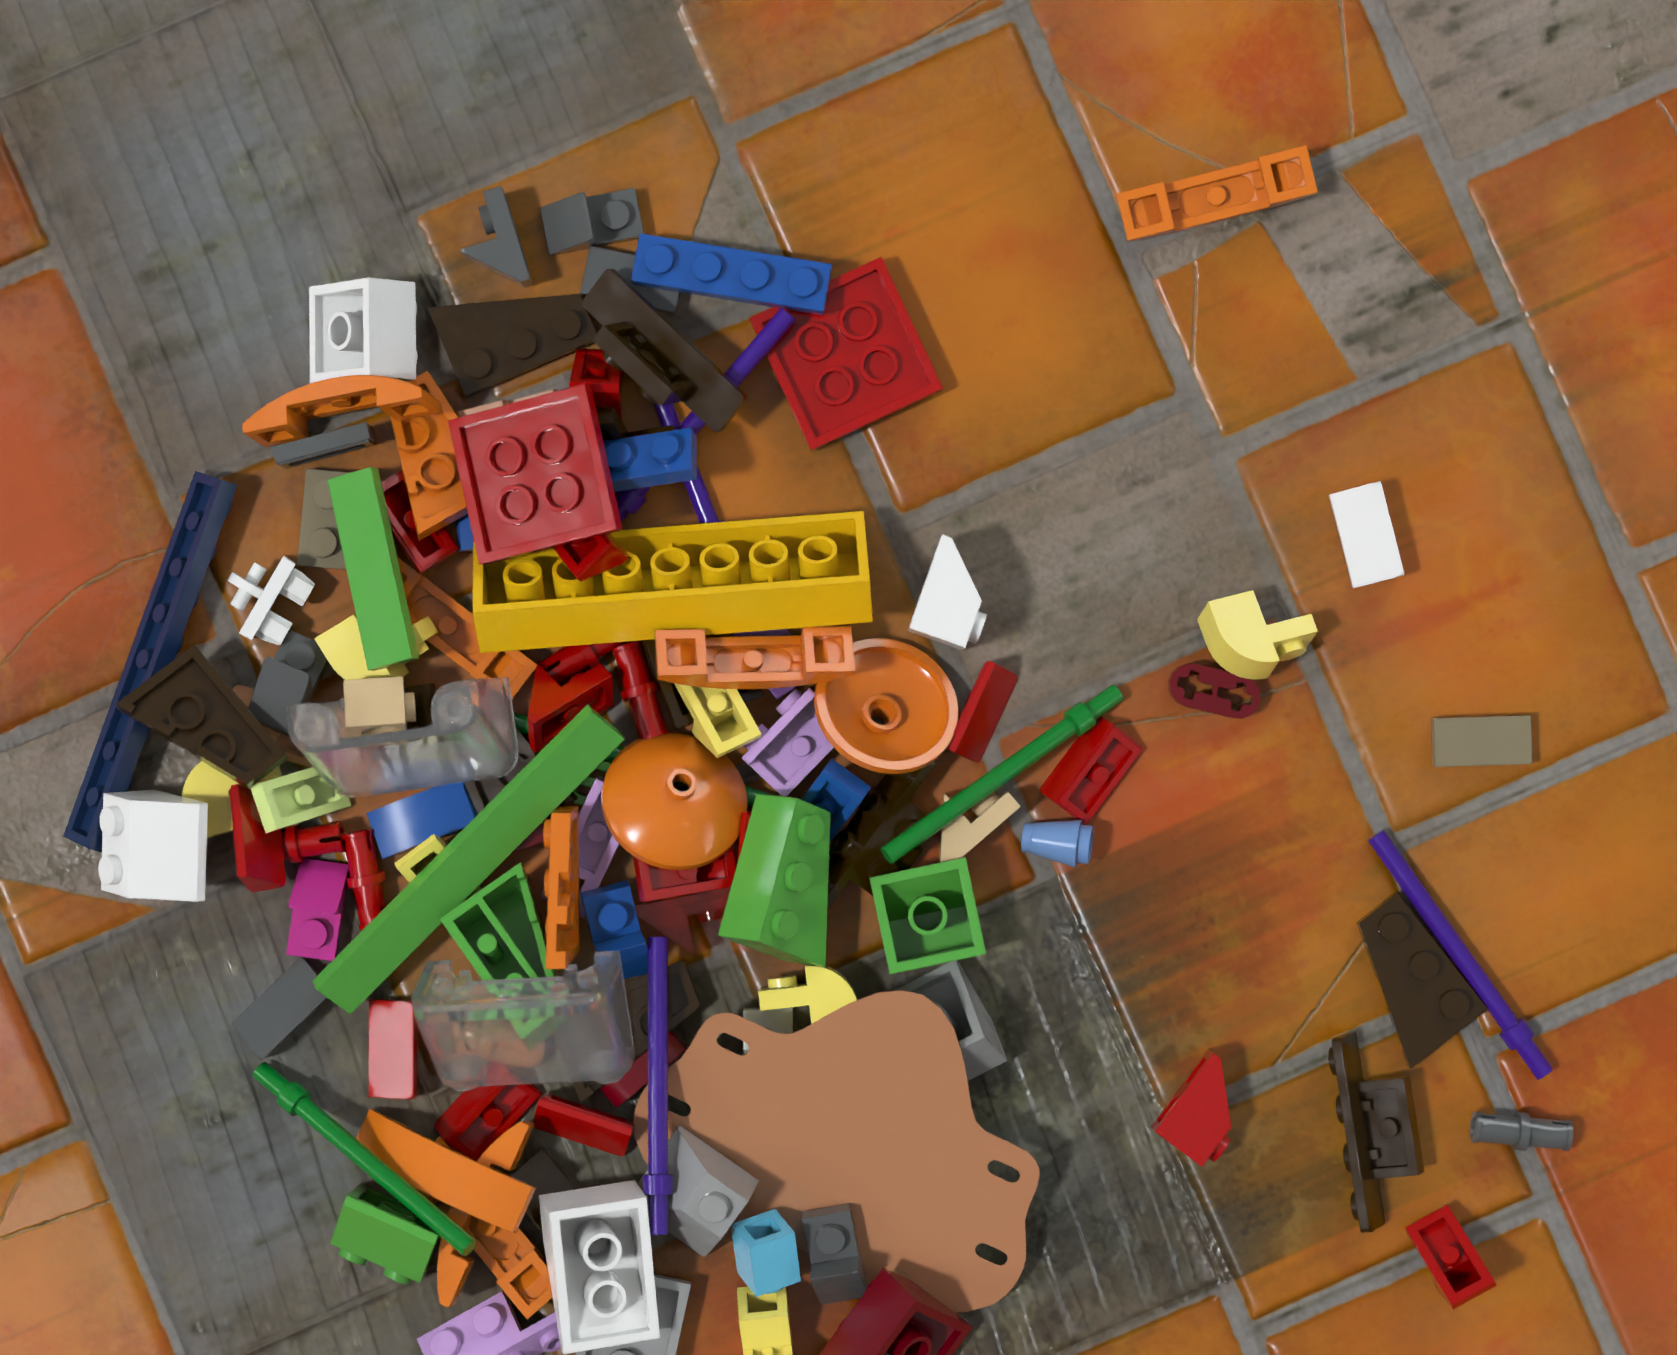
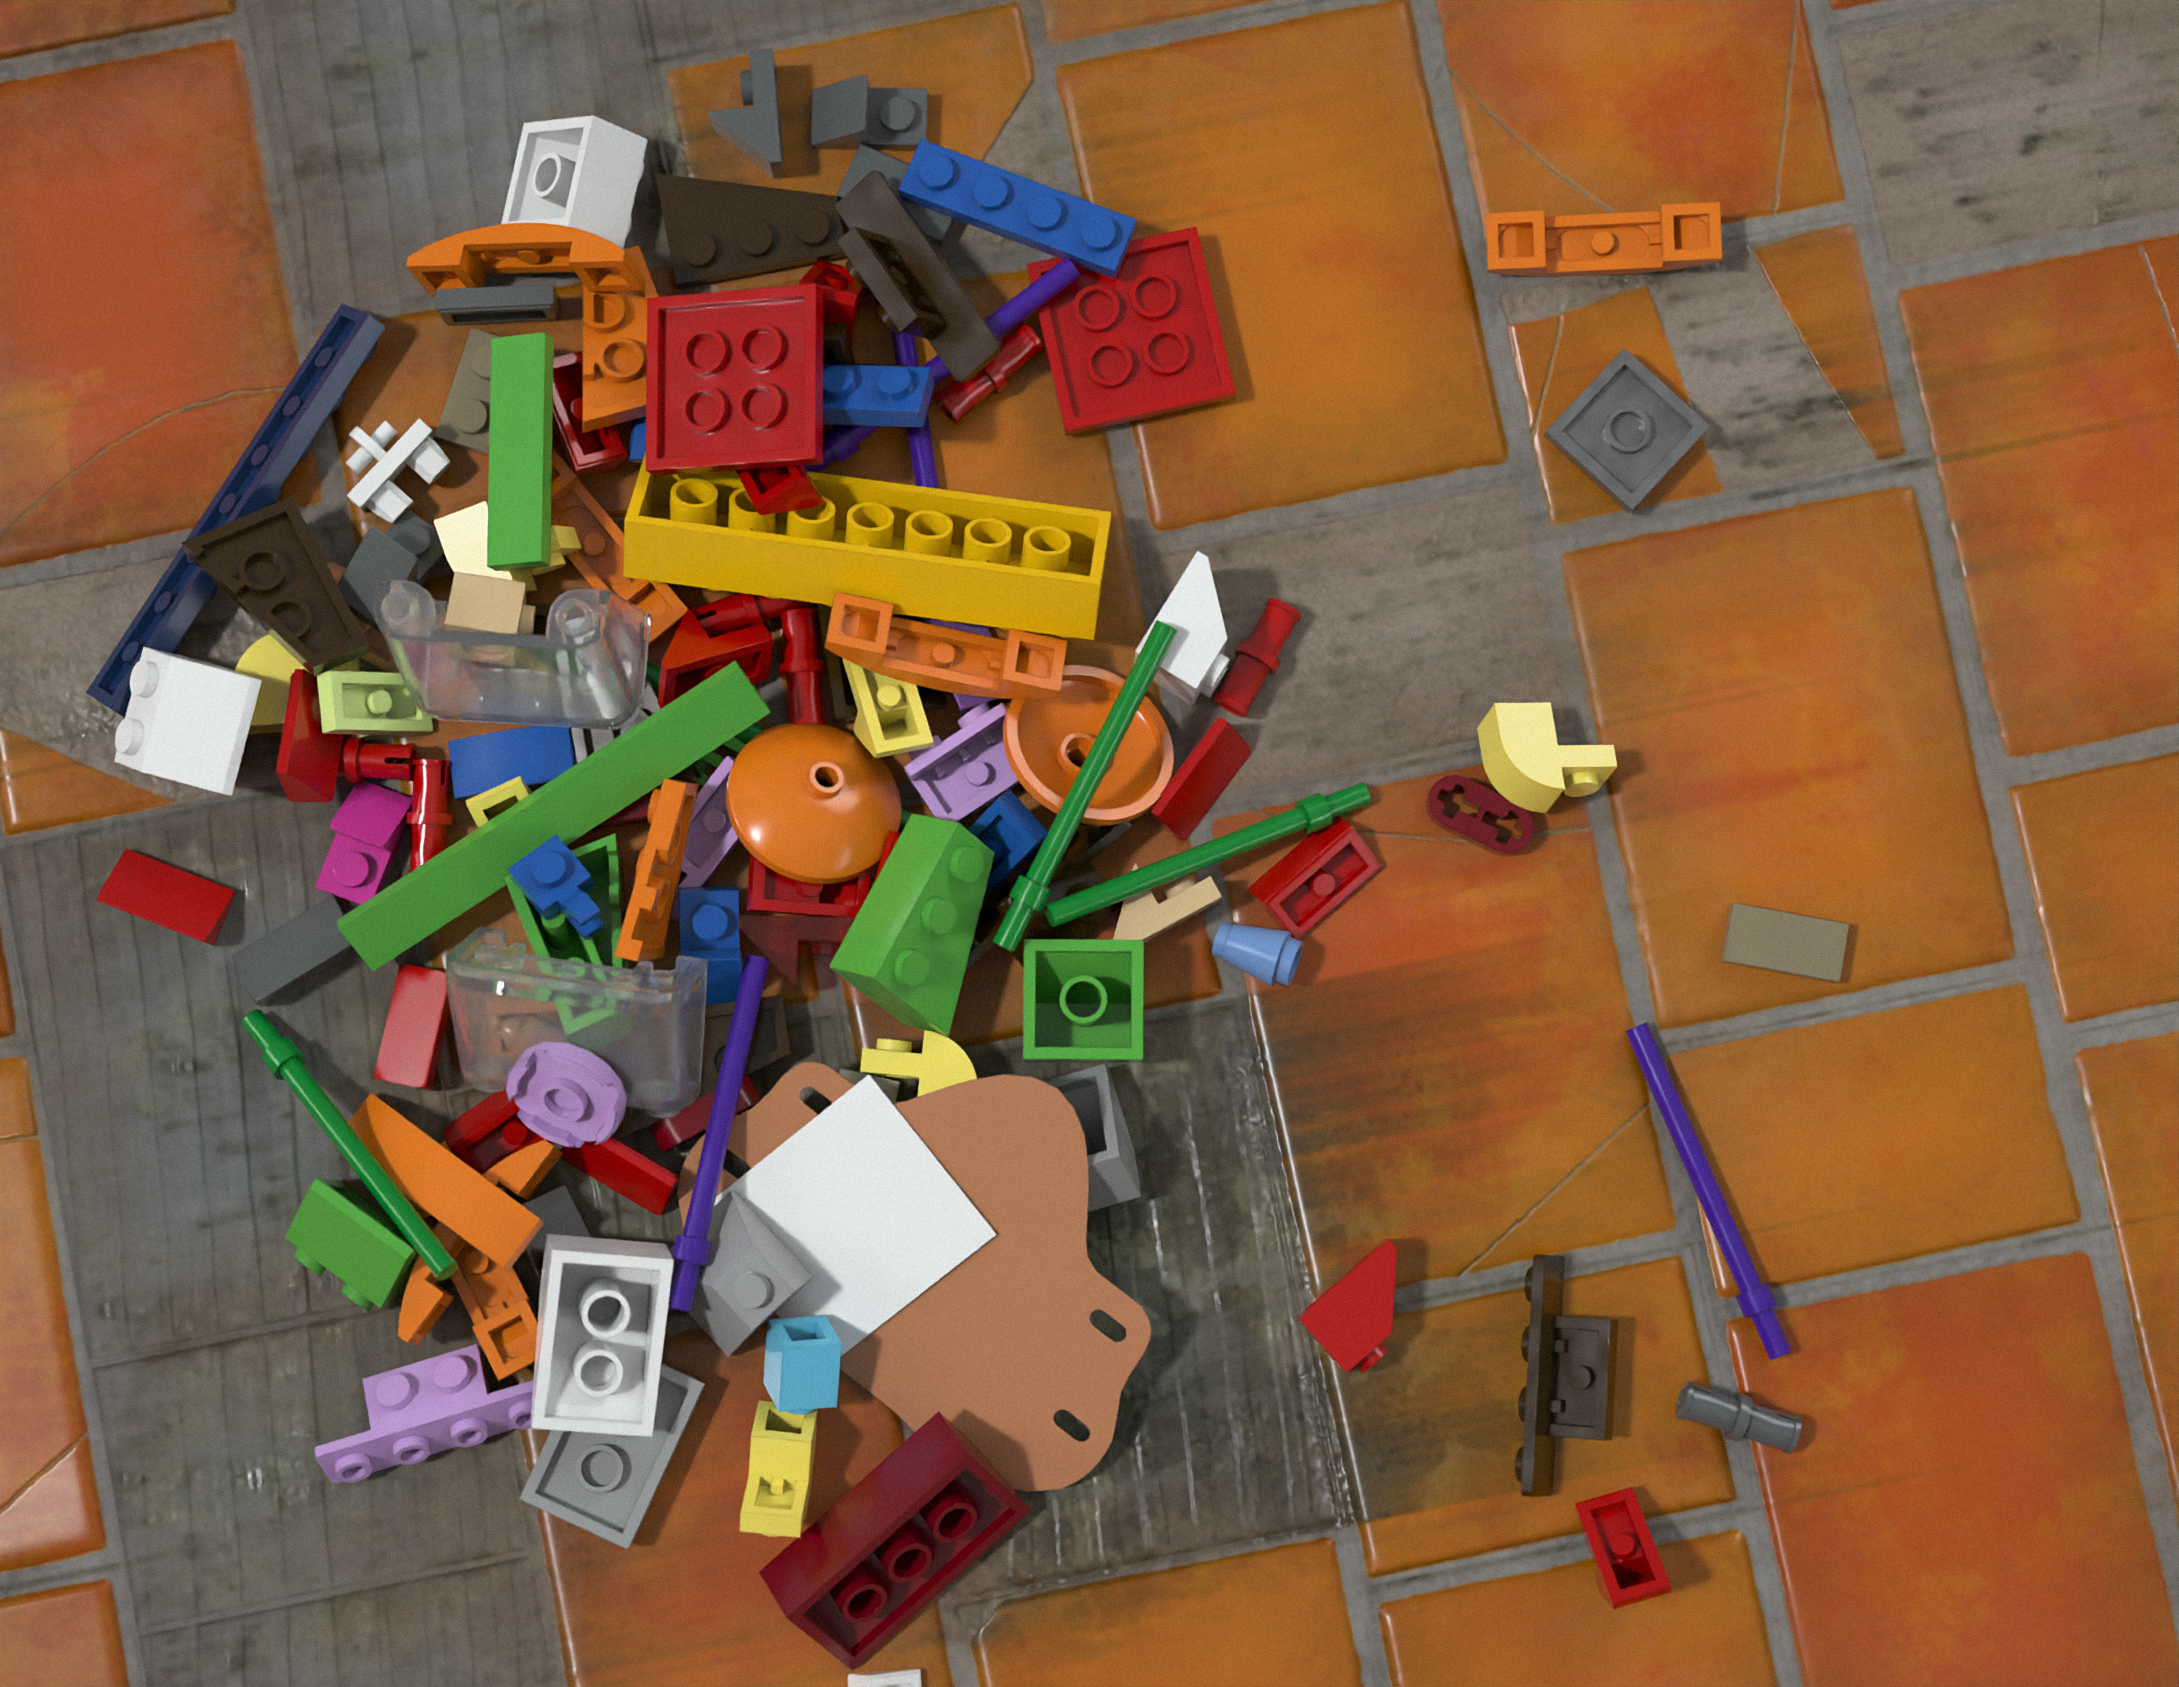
camera: 10 degrees right, 5 degrees down
dark grey slope [802,1203,868,1305] -> none
white slope [1329,481,1404,588] -> none
dark brown wing [1356,893,1487,1069] -> none
none -> red slope [97,849,236,946]
none -> lavender tile [506,1042,627,1147]
none -> blue plate [508,834,605,940]
none -> white sticker [714,1075,997,1356]
none -> red pin [933,321,1044,424]
none -> green bar [993,620,1178,952]
none -> red pin [1213,598,1301,718]
none -> flat silver plate [1543,348,1710,514]

